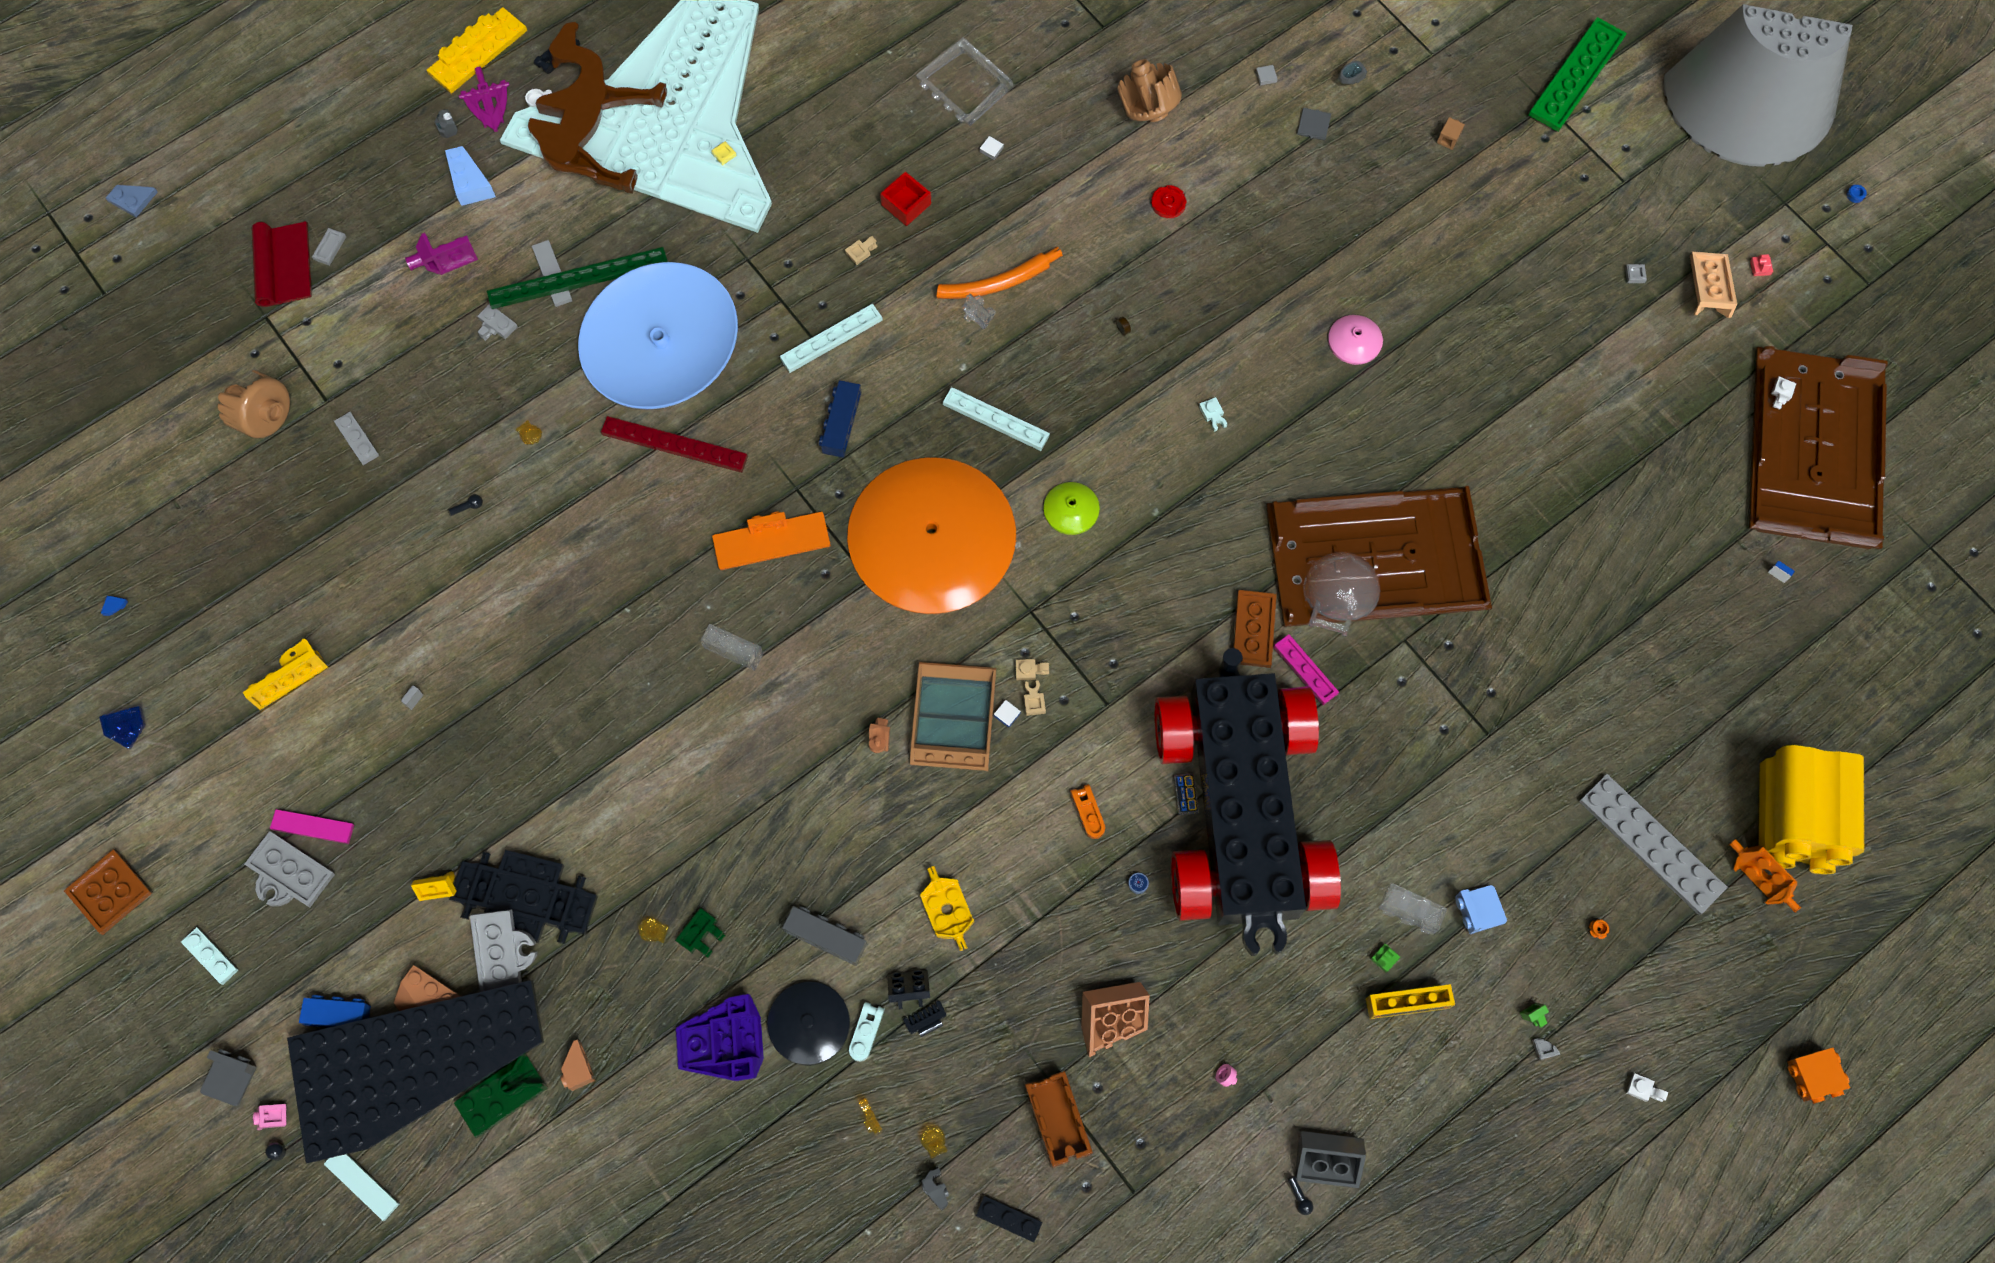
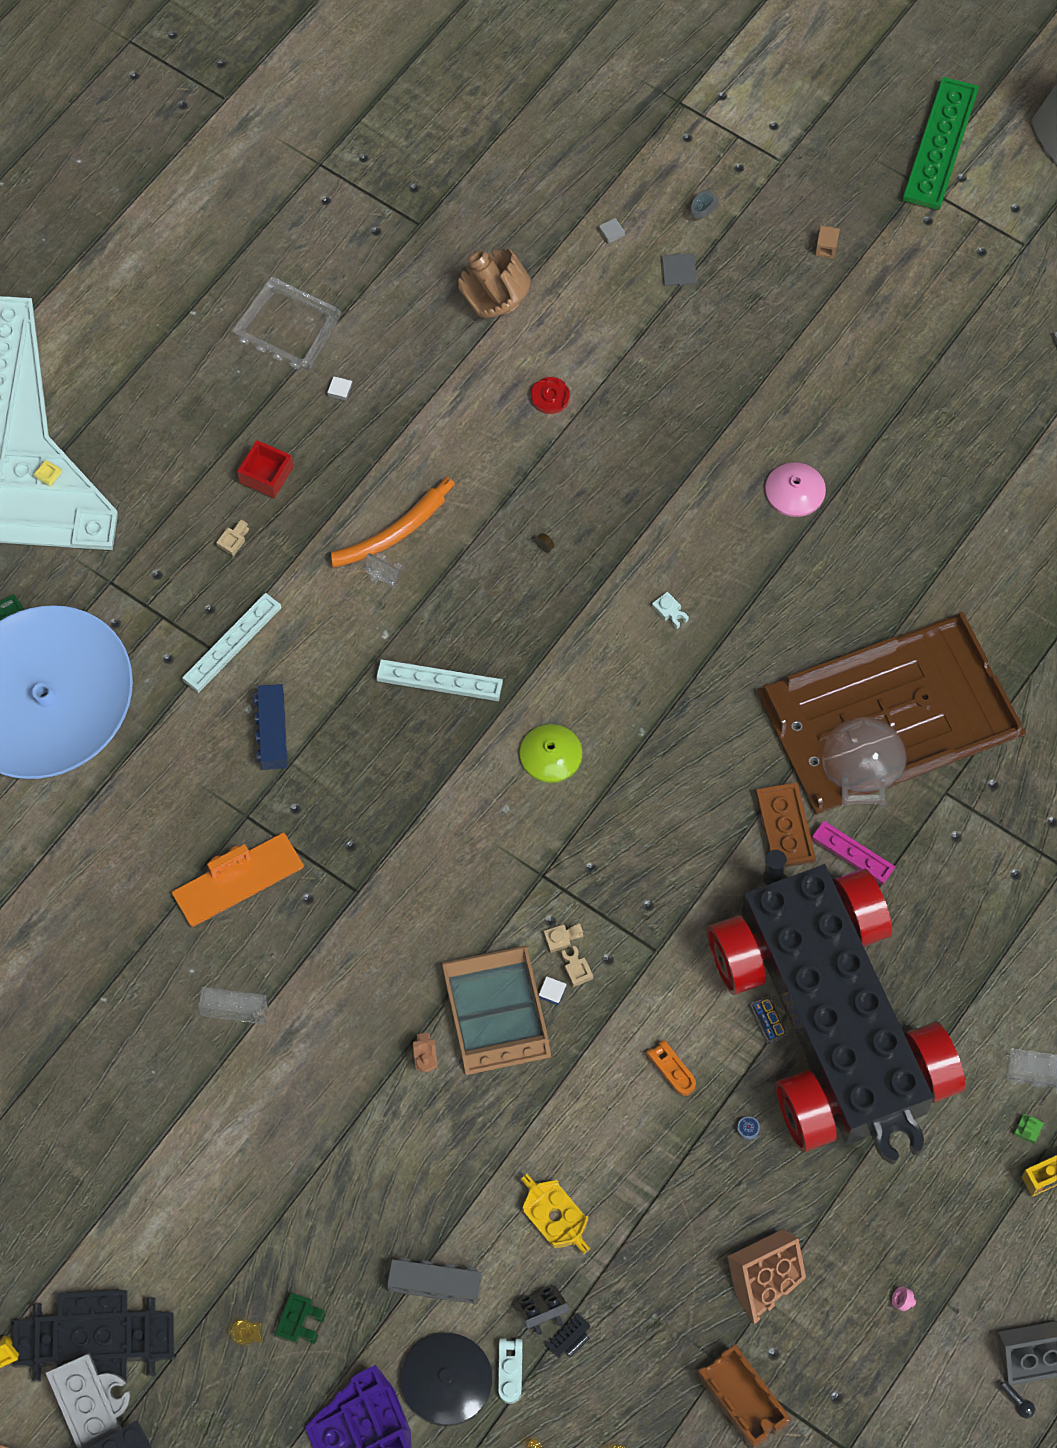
camera: 15 degrees left, 5 degrees down
dark red plate [601,416,748,473] -> none
orange dish [847,458,1016,614] -> none

